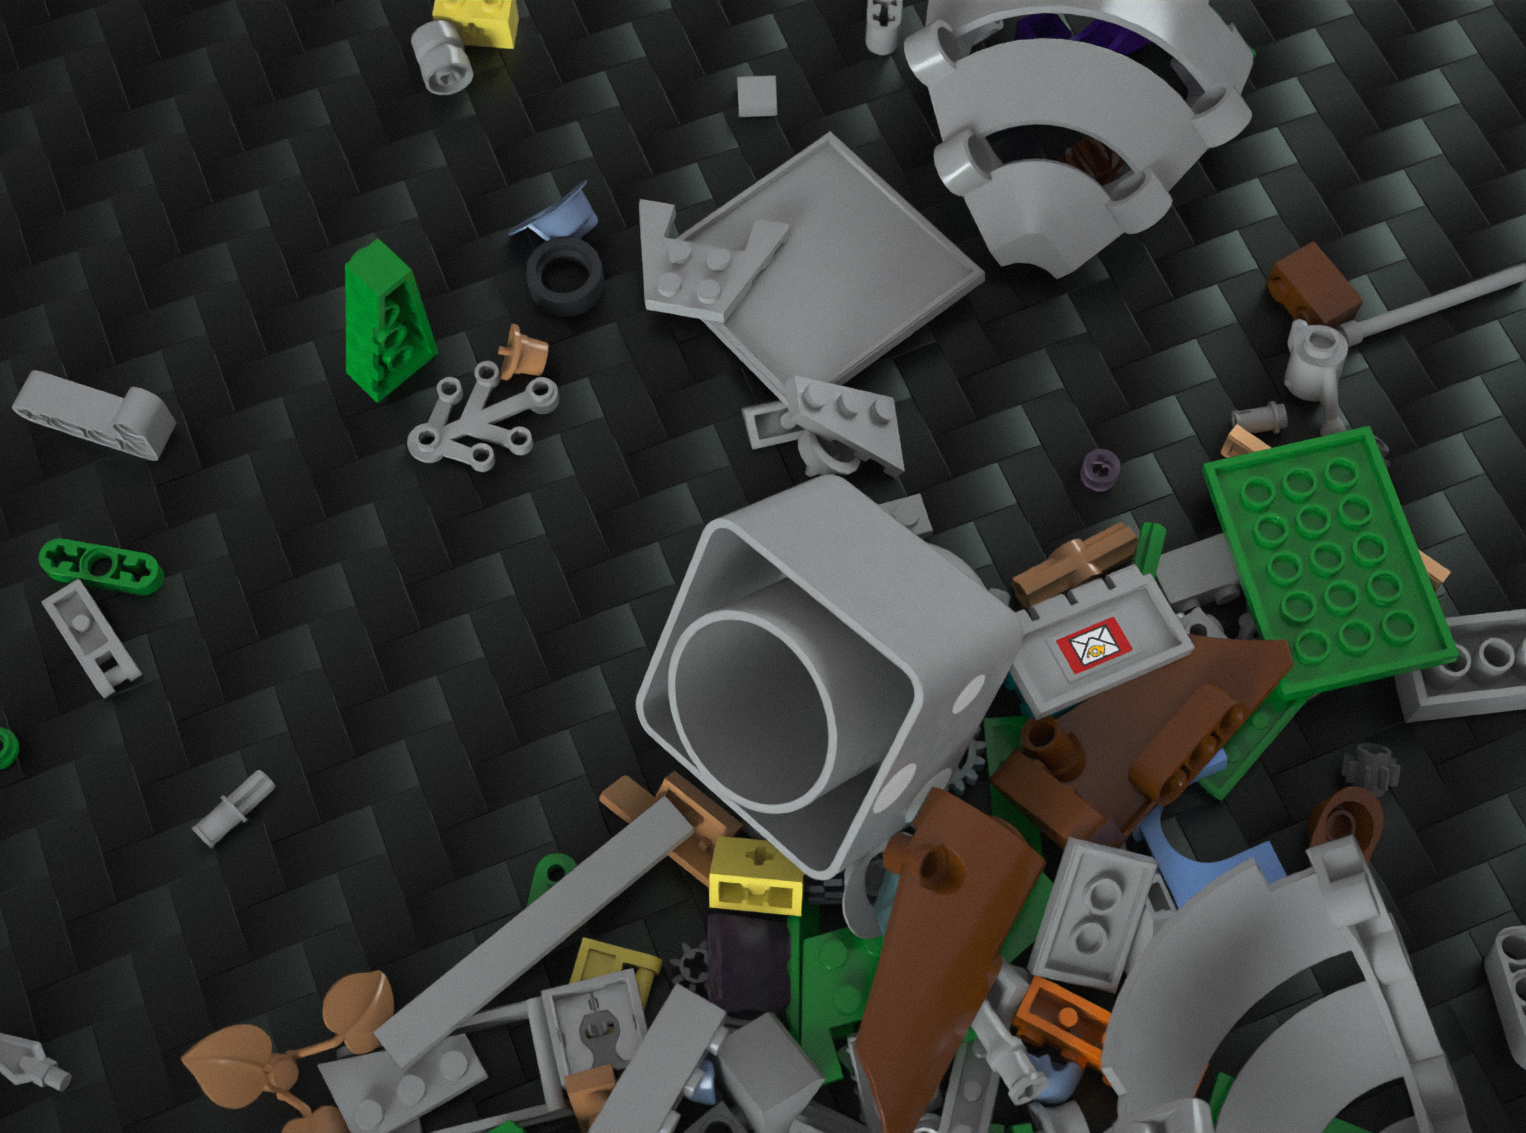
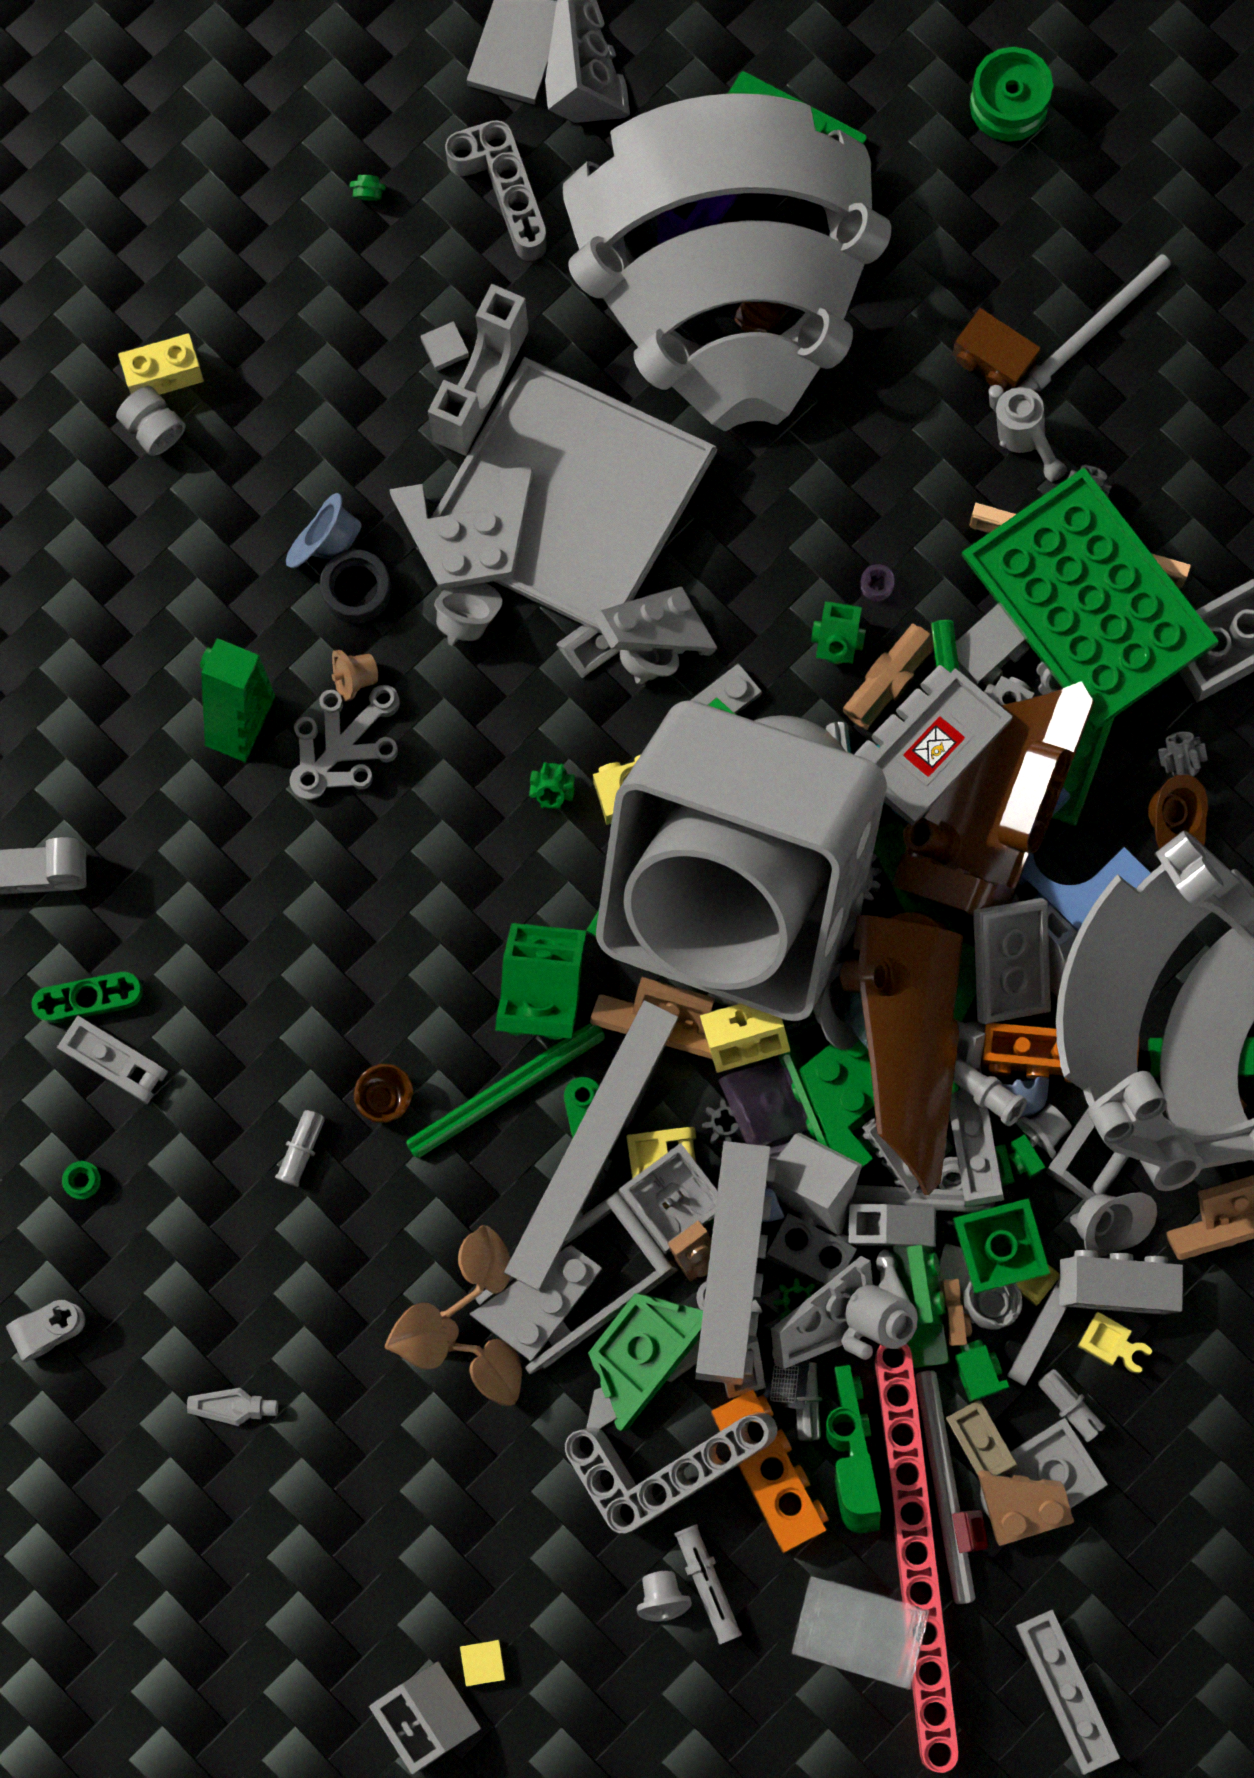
camera: 20 degrees left, 10 degrees up
light grey pin [1231,401,1287,434] -> none
none -> reddish brown hair [354,1063,414,1123]
none -> green axle [406,1023,605,1158]
none -> light grey arch [428,284,529,456]
none -> light grey piece [434,582,502,646]
none -> green bracket [495,923,586,1040]
none -> green gear [529,762,575,809]
none -> green brick [811,601,866,664]
none -> green wheel [969,47,1053,142]

